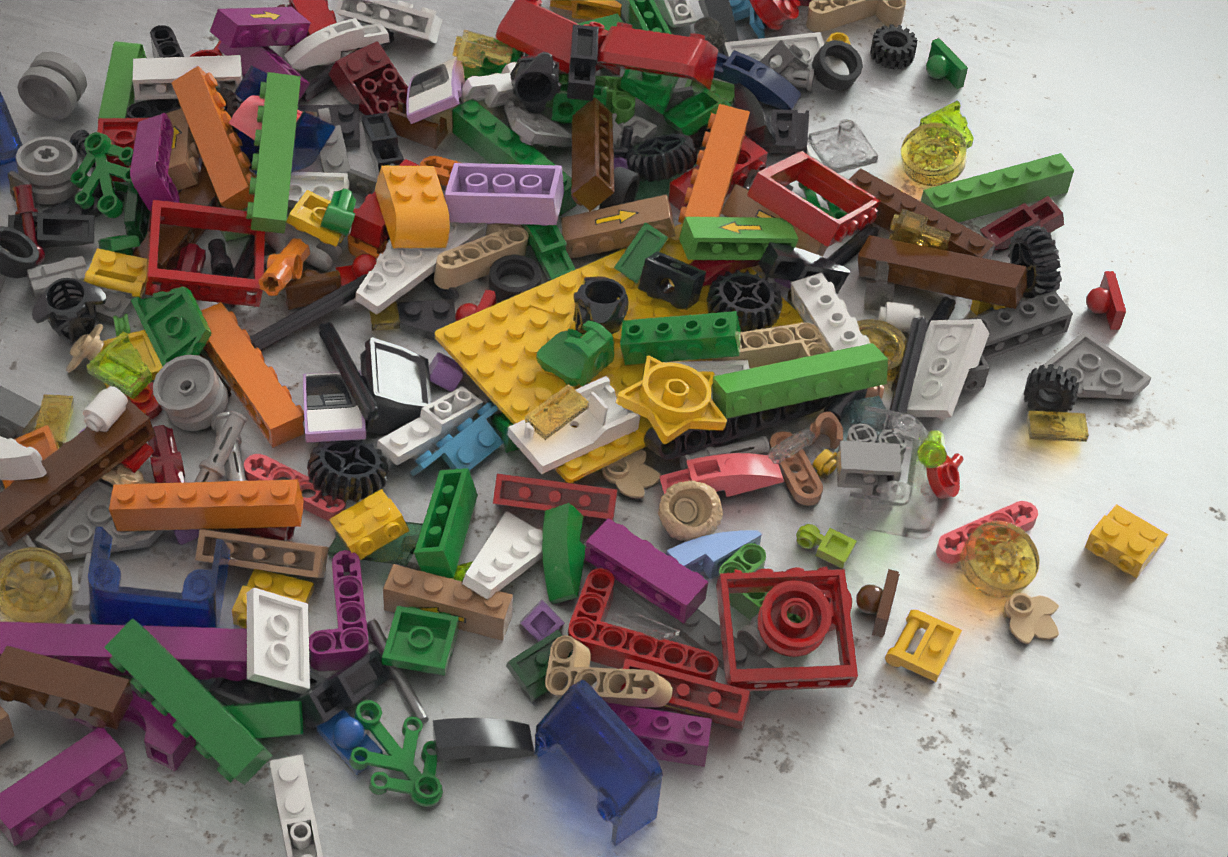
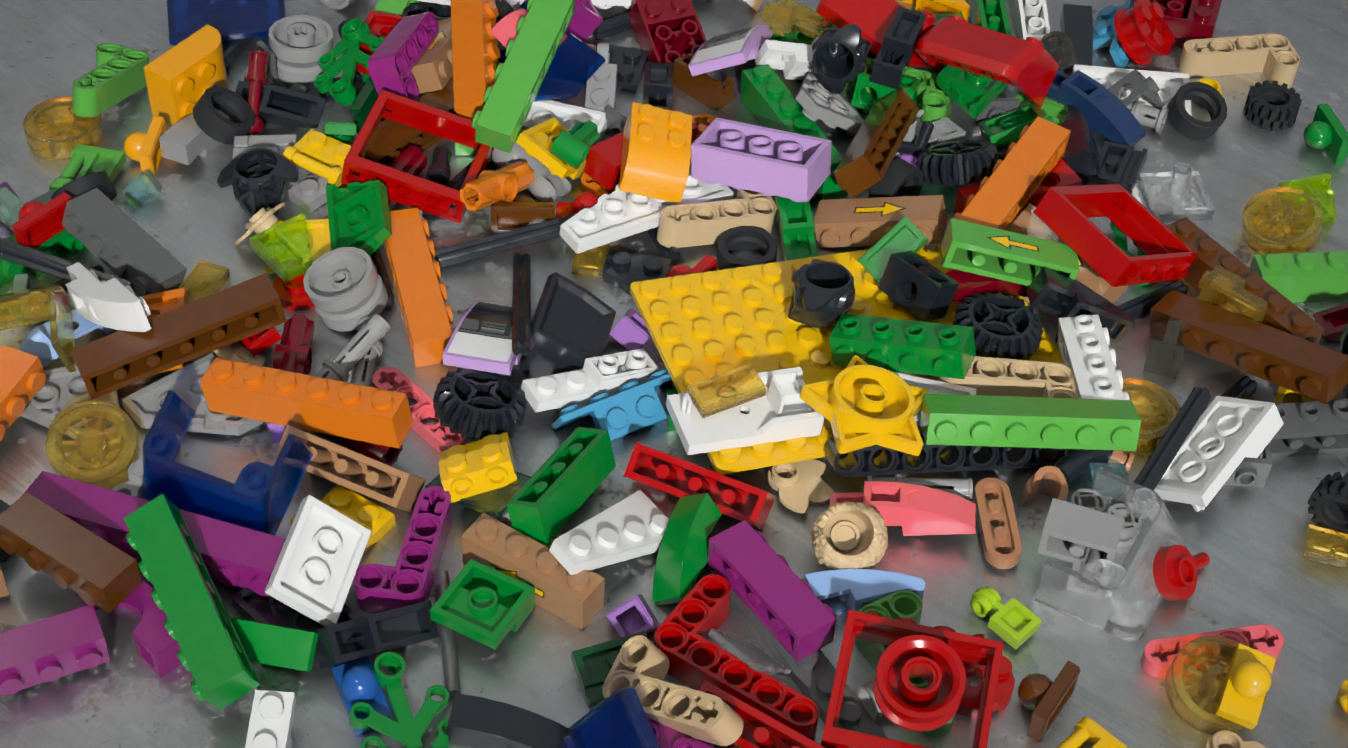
camera: 20 degrees right, 5 degrees down
white brick [83,386,128,432] -> none
bright green bush [113,314,131,337] -> none
green piece [536,320,614,386] -> none
clear axle [768,427,816,464] -> none
yellow plate [812,449,837,476] -> none
white brick [878,302,920,332] -> none
clear neon green cone [917,430,947,468] -> none
none -> yellow tile [1215,643,1276,730]

